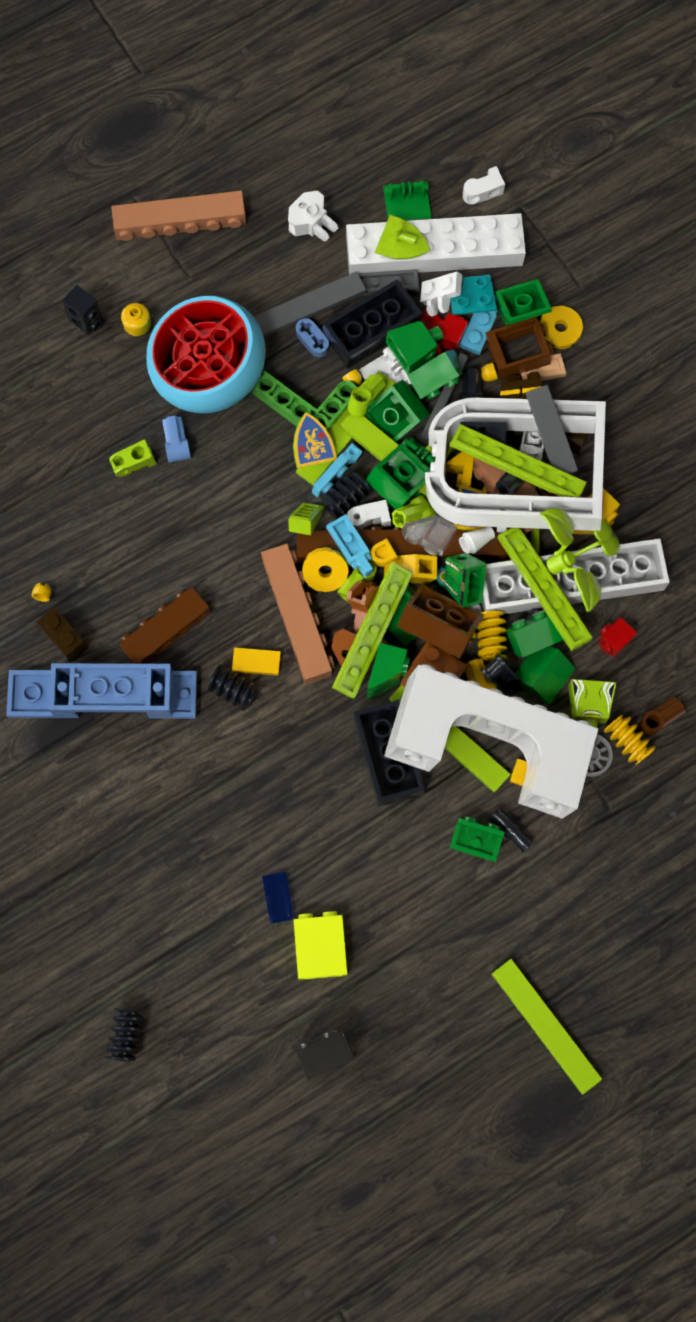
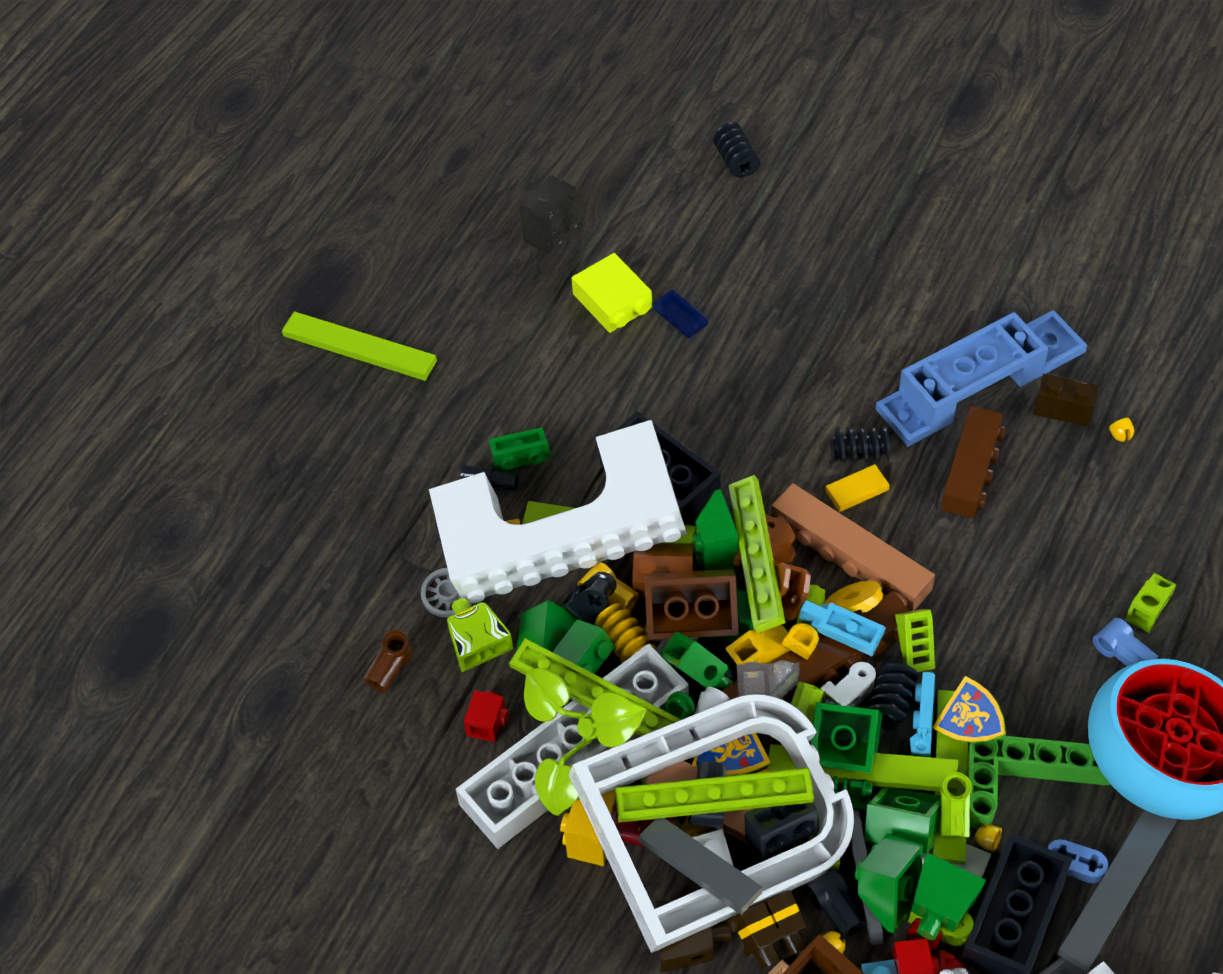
camera: 155 degrees right, 20 degrees down
yellow piece [604,715,656,766] -> none
none -> green plate [665,691,695,720]

